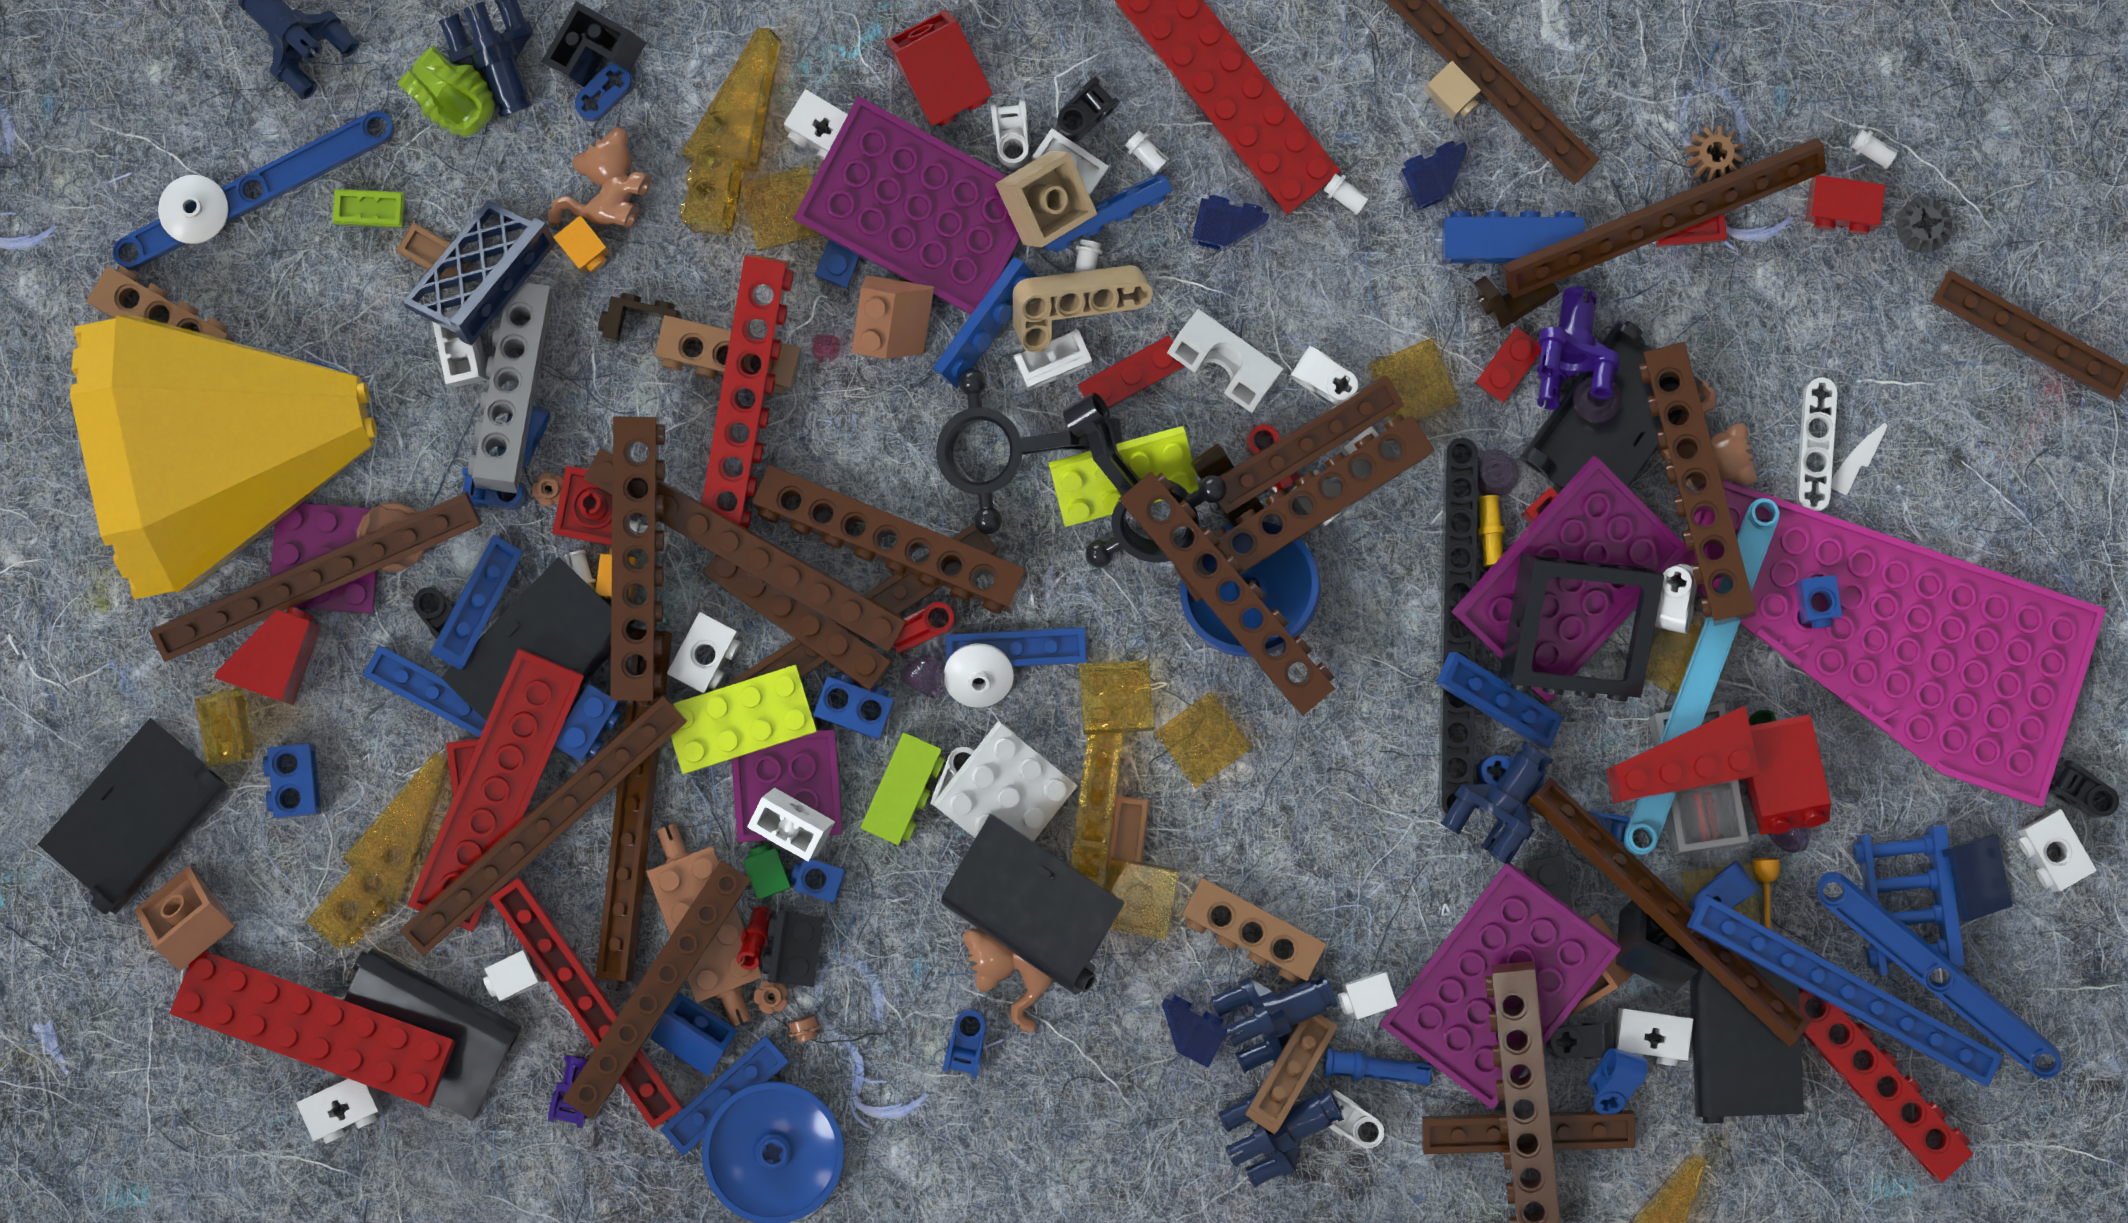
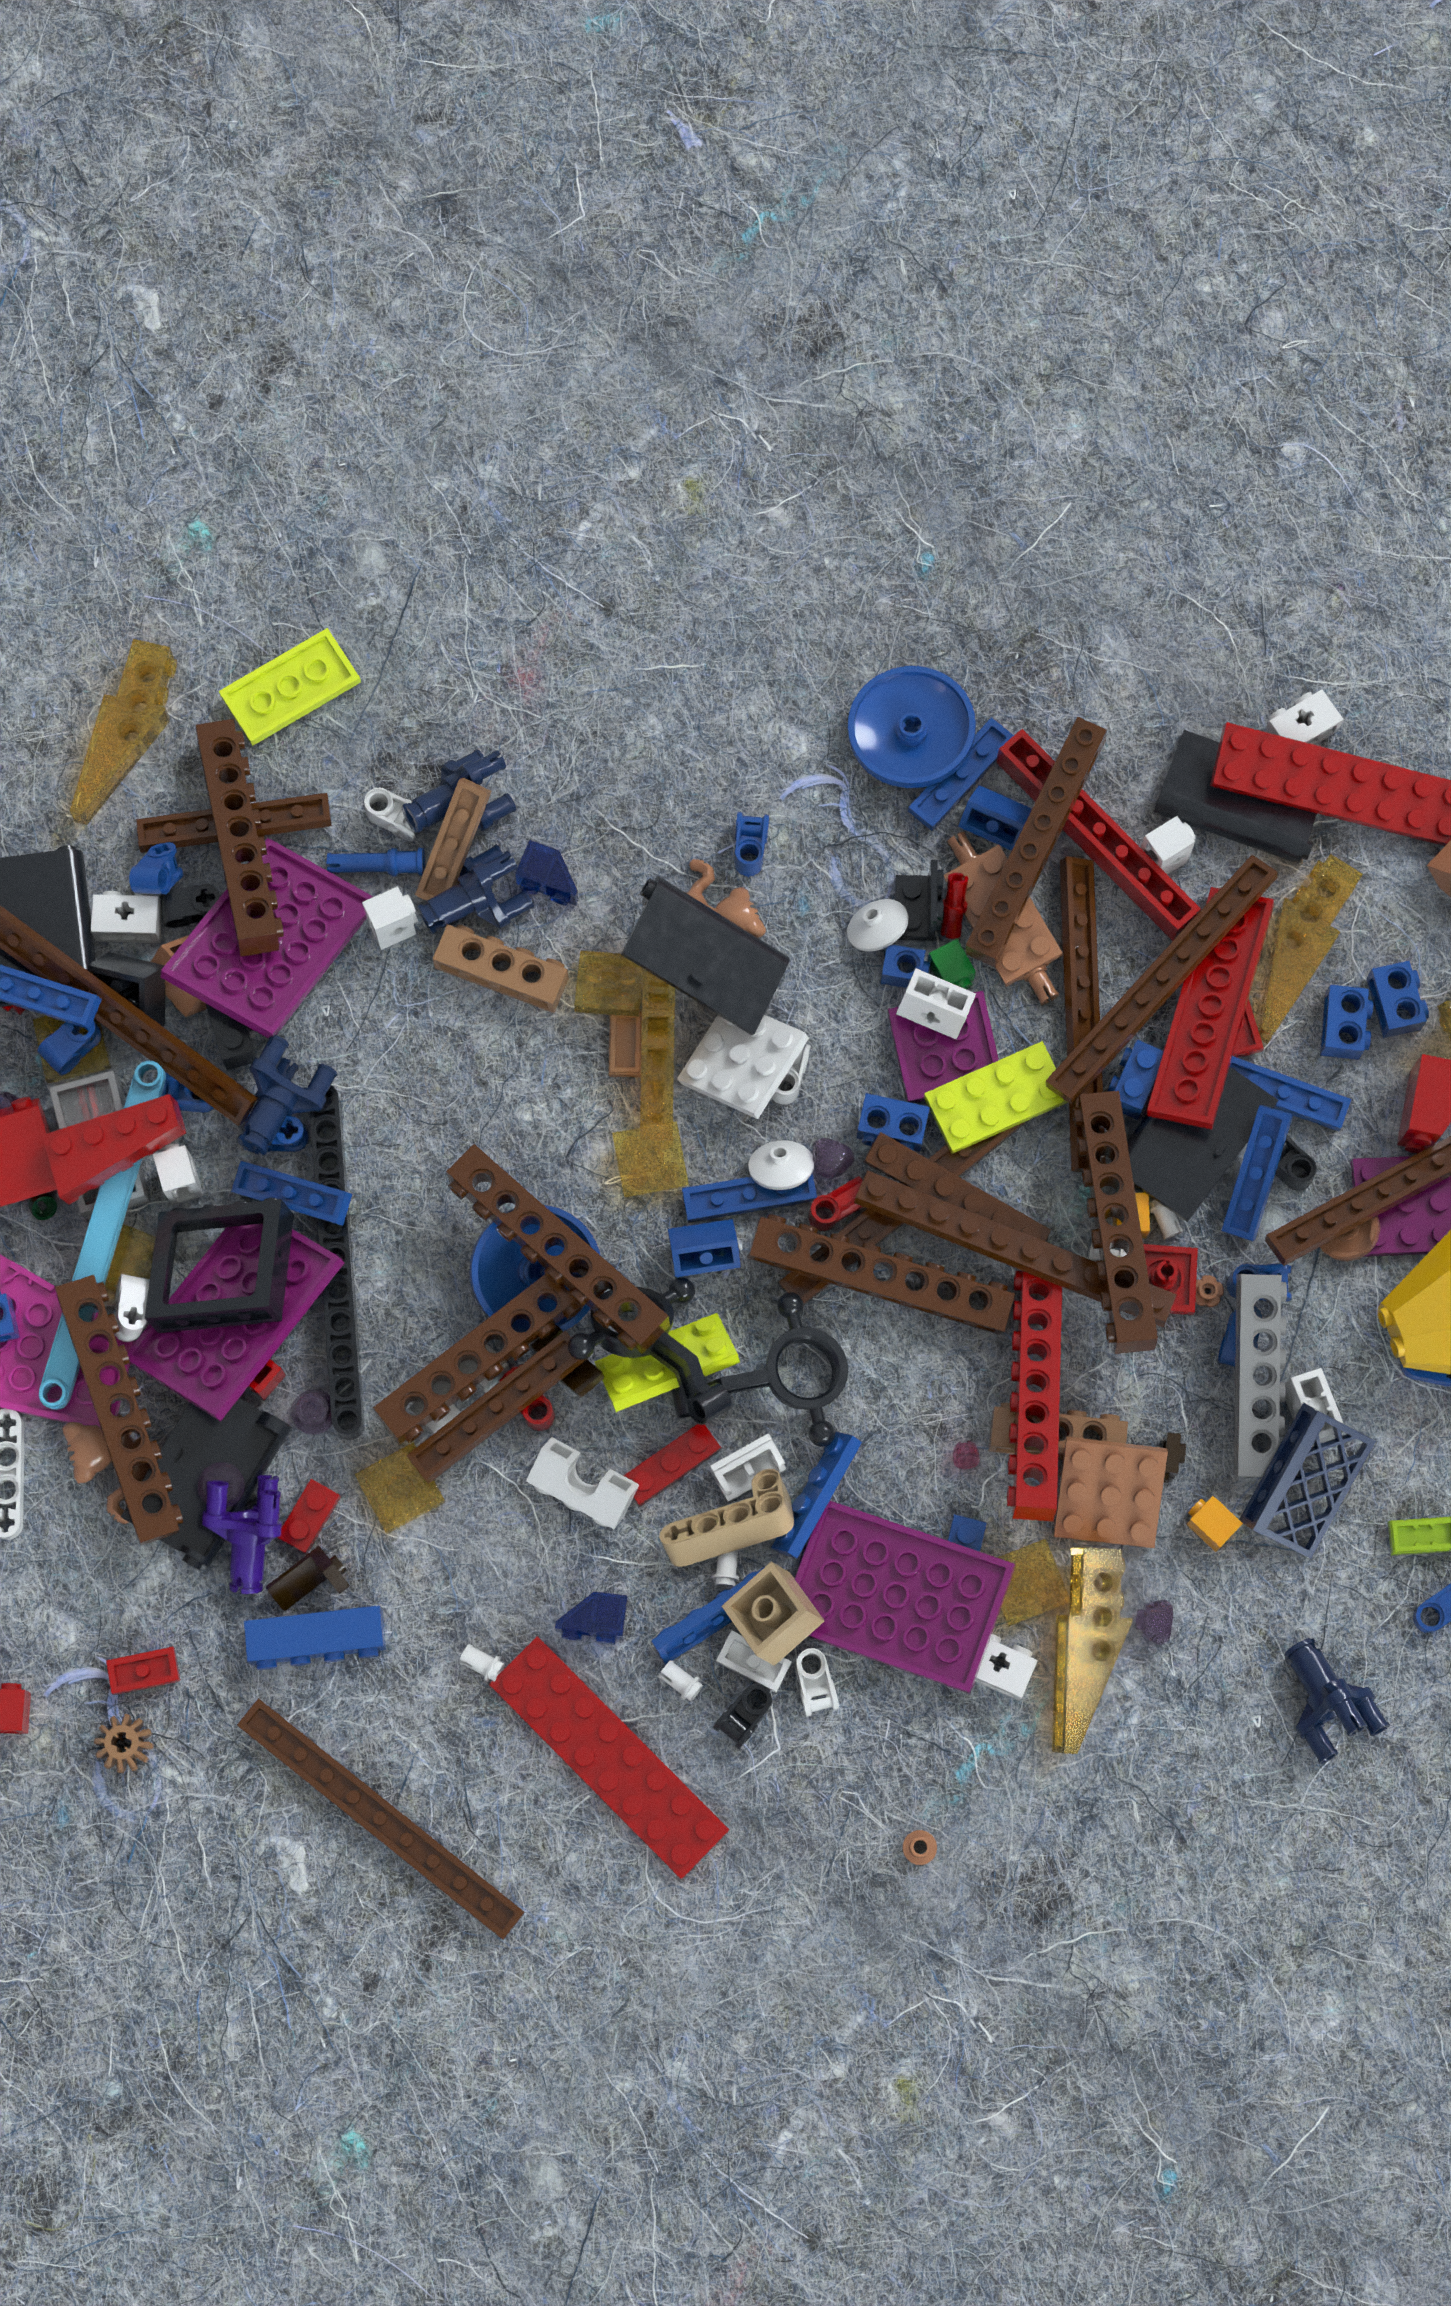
camera: 175 degrees right, 10 degrees down
medium nougat tile [396,222,472,287] -> none
lime hair [397,45,494,137] -> none
black brick [541,1,646,87] -> none
nougat animal [548,126,652,228] -> none
dark purple connector [548,1054,589,1129] -> none
blue beam [575,64,632,122] -> none
white brick [667,612,741,694] -> none
nougat plate [754,980,788,1014] -> none
nougat plate [788,1014,821,1042] -> none
nougat slope [851,275,934,359] -> none
lime brick [860,732,946,846] -> none
red slope [884,9,993,126] -> none
clear yellow plate [1154,691,1252,789] -> none
white piece [1290,346,1358,405] -> none
clear blue slope [1398,141,1468,213] -> none
tan brick [1424,61,1481,120] -> none
yellow pin [1477,495,1505,568] -> none
reddish brown plate [1503,138,1826,299] -> none
light orange hinge [1752,858,1781,930] -> none
none -> white brick [153,1144,204,1205]
none -> blue brick [668,1219,741,1277]
none -> white dish [847,899,909,952]
none -> nougat plate [1053,1437,1168,1548]
none -> clear purple cone [1135,1599,1173,1645]
none -> blue brick [1320,985,1373,1060]

